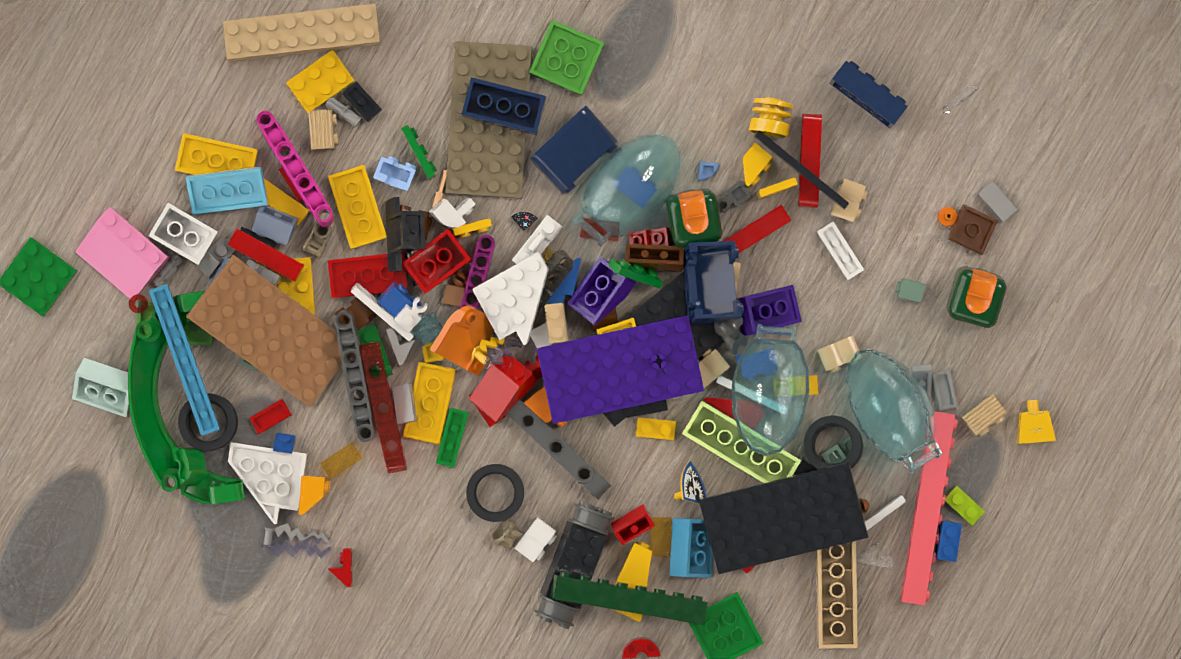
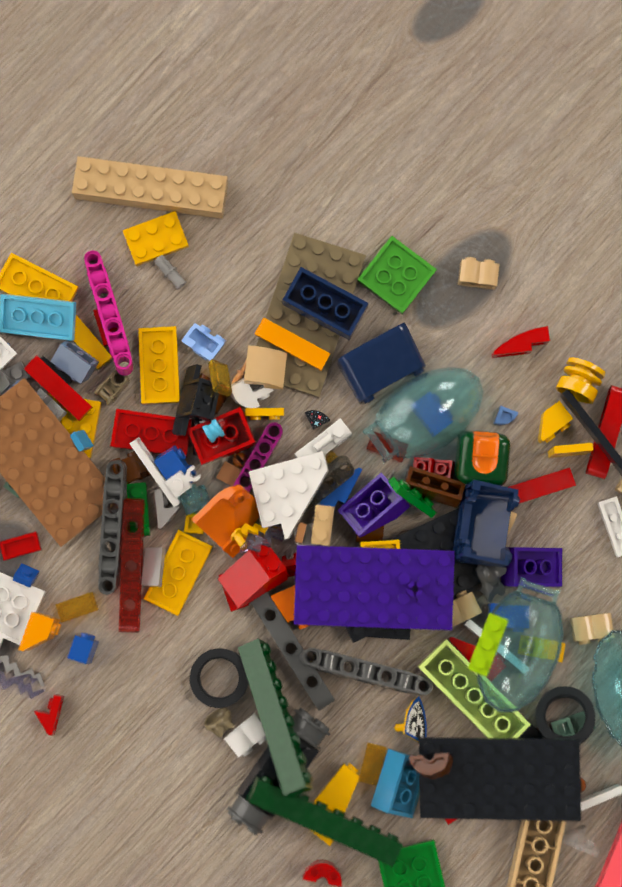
camera: 10 degrees right, 5 degrees down
tan brick [308,110,339,151] -> none
black plate [343,81,382,123] -> none
green plate [401,125,437,180] -> none
green plate [436,407,469,468] -> none
red brick [611,504,655,545] -> none
yellow plate [636,417,676,440] -> none
dark grey plate [717,180,752,212] -> none
none -> blue brick [67,633,99,664]
none -> dark azure tile [70,430,94,452]
none -> medium azure wheel [202,419,225,443]
none -> clear yellow tile [208,359,232,397]
none -> brick [238,638,313,798]
none -> tan slope [244,345,287,389]
none -> light orange tile [254,317,331,371]
none -> medium nougat tile [295,523,307,544]
none -> dark grey beam [300,648,433,696]
none -> reddish brown cylinder [409,753,453,779]
none -> tan brick [458,257,499,290]
none -> lime plate [468,613,509,677]
none -> red slope [492,326,550,358]

